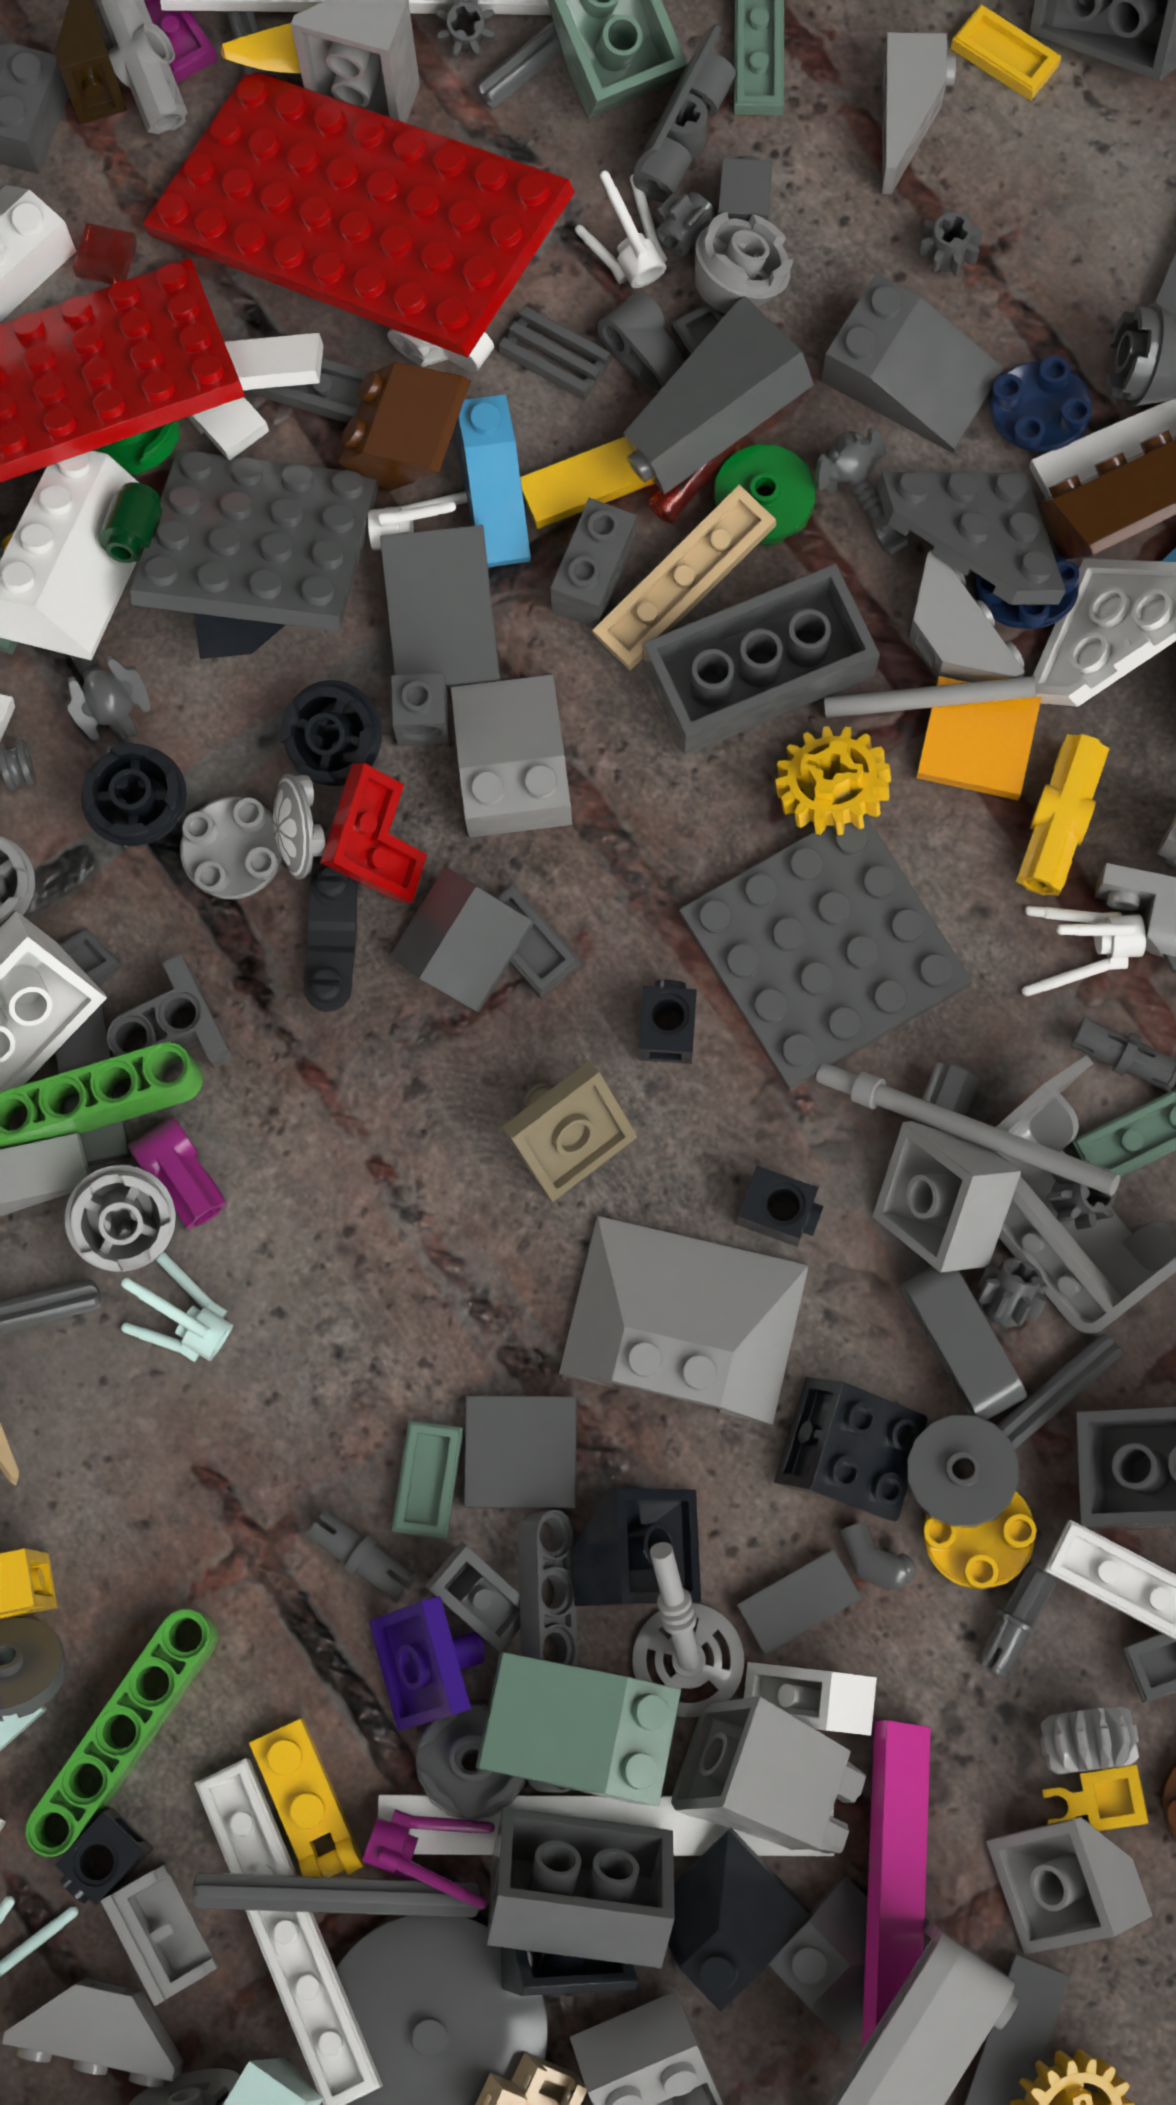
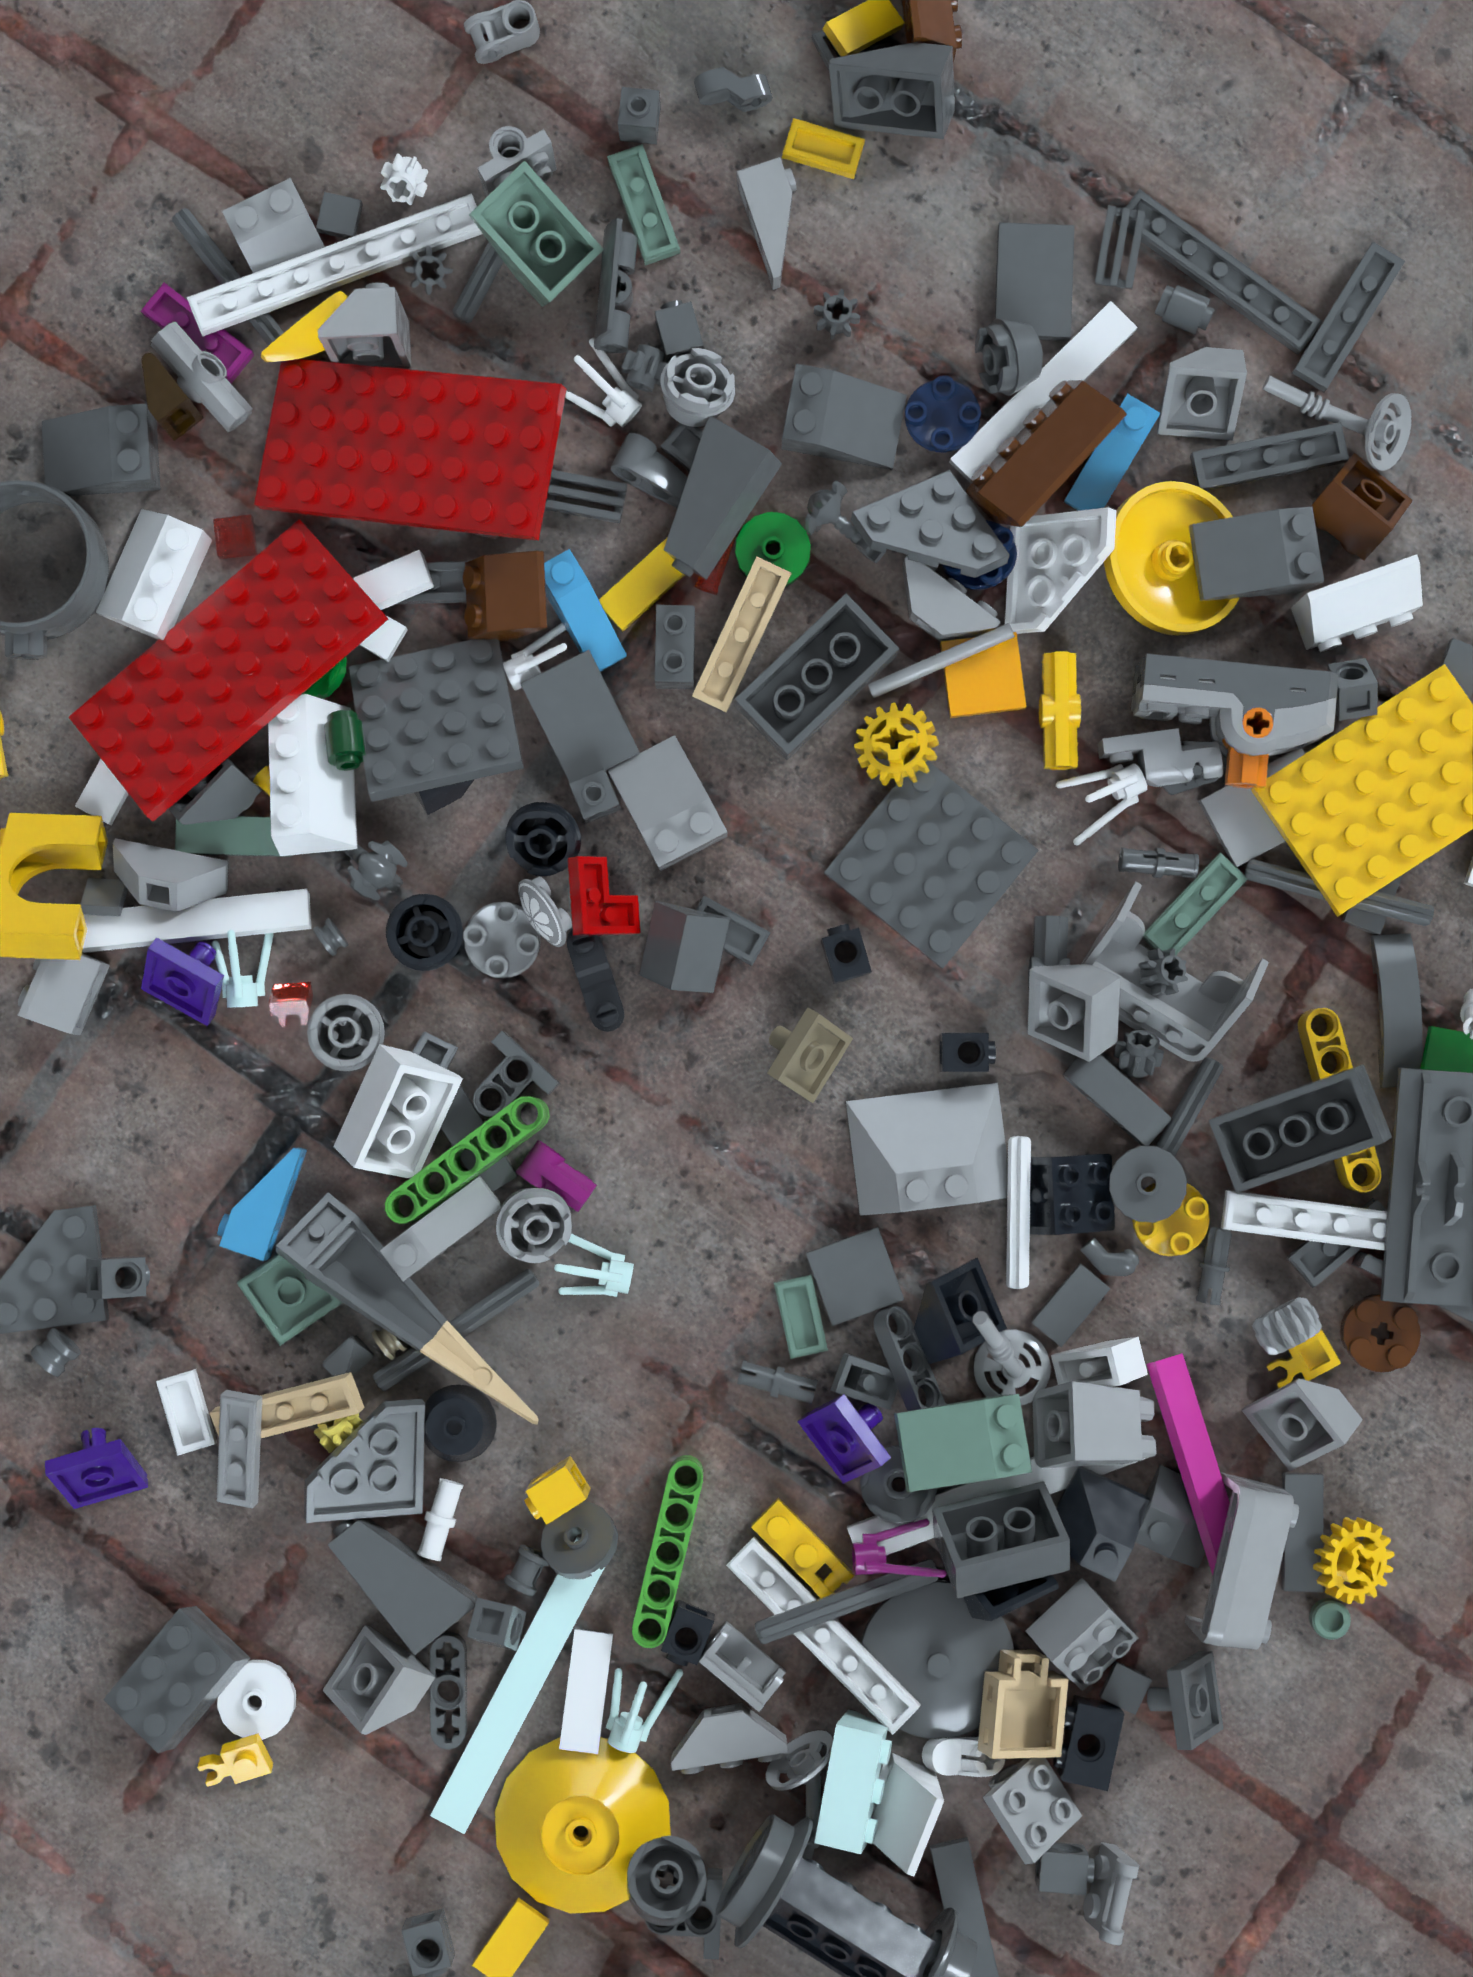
camera: 25 degrees left, 10 degrees up
light grey bar [816,1064,1120,1196] -> none
none -> white axle [1006,1136,1031,1289]

